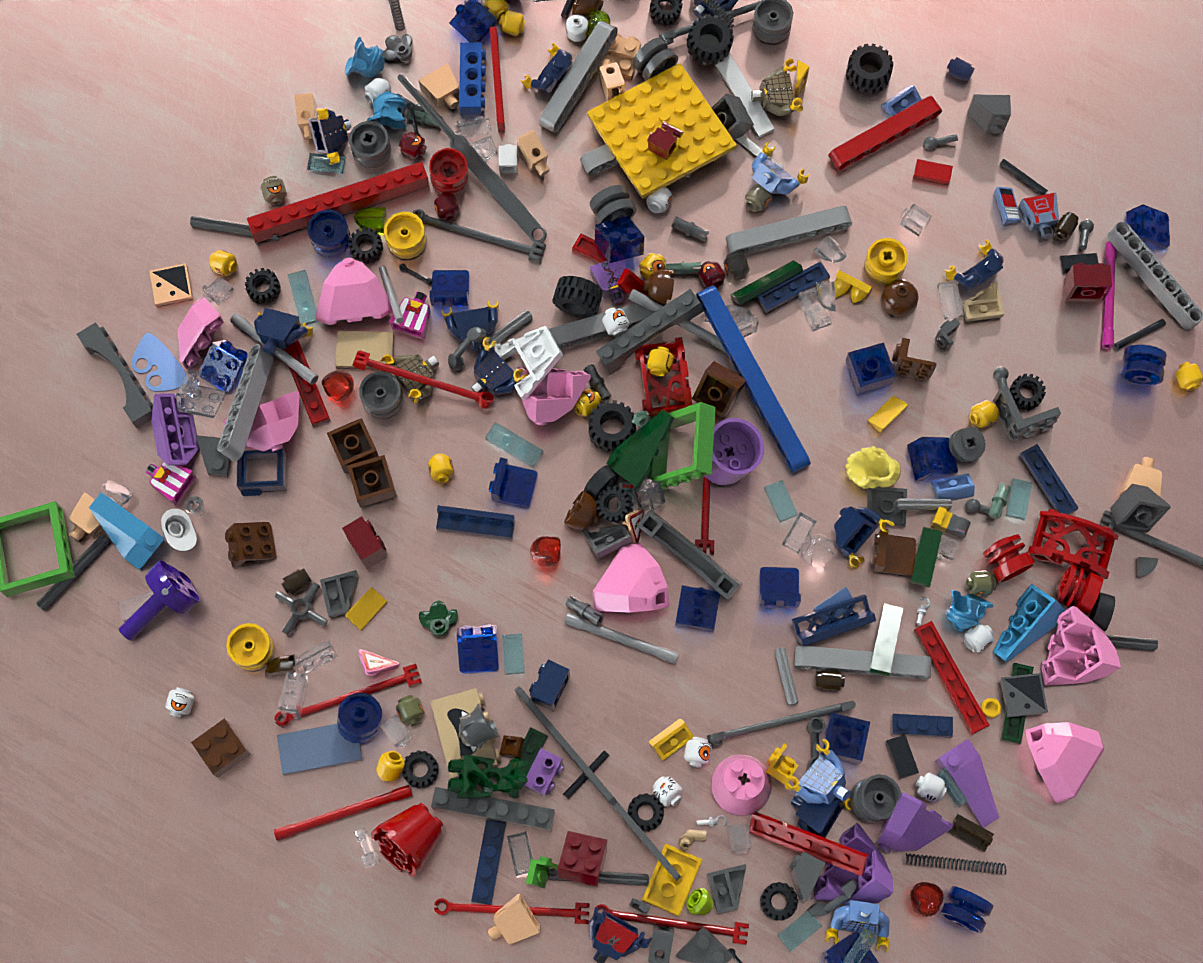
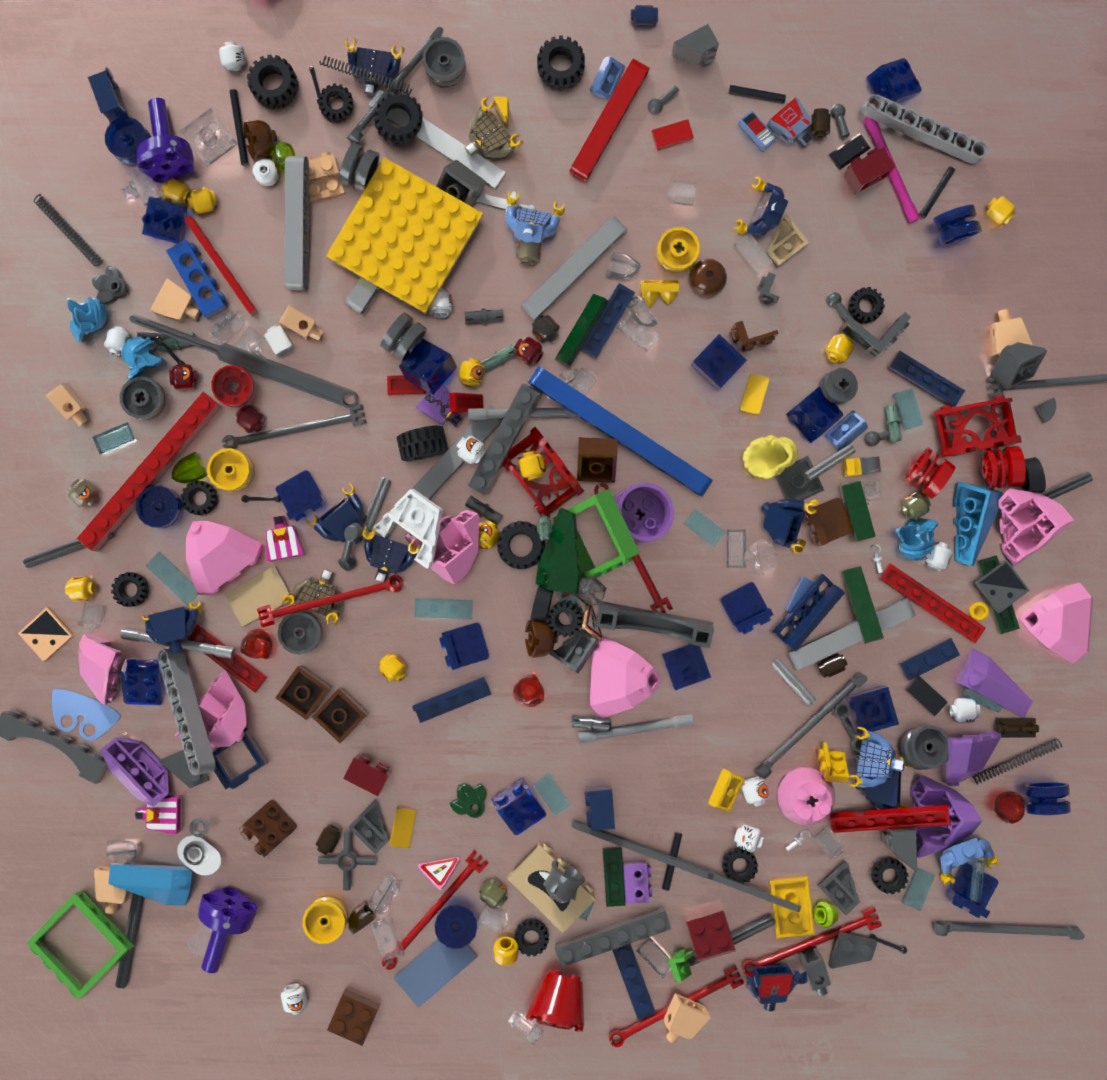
camera: 30 degrees left, 15 degrees up
clear bracket [176,370,226,418] -> none
red piece [274,785,413,841] -> none
dark blue torso [308,108,351,165] -> none
light grey bar [379,266,404,323] -> none
dark green hips [448,755,528,799] -> none
reddish brown tile [499,735,524,758] -> none
dark blue torso [520,43,573,94] -> none
light nougat torso [600,59,625,101] -> none
dark grey tile [629,898,650,914] -> none
reddish brown cylinder [643,269,674,306] -> none
dark red brick [647,121,684,160] -> none
tan arm [679,830,706,850] -> none
dark grey bar [807,878,857,916] -> none

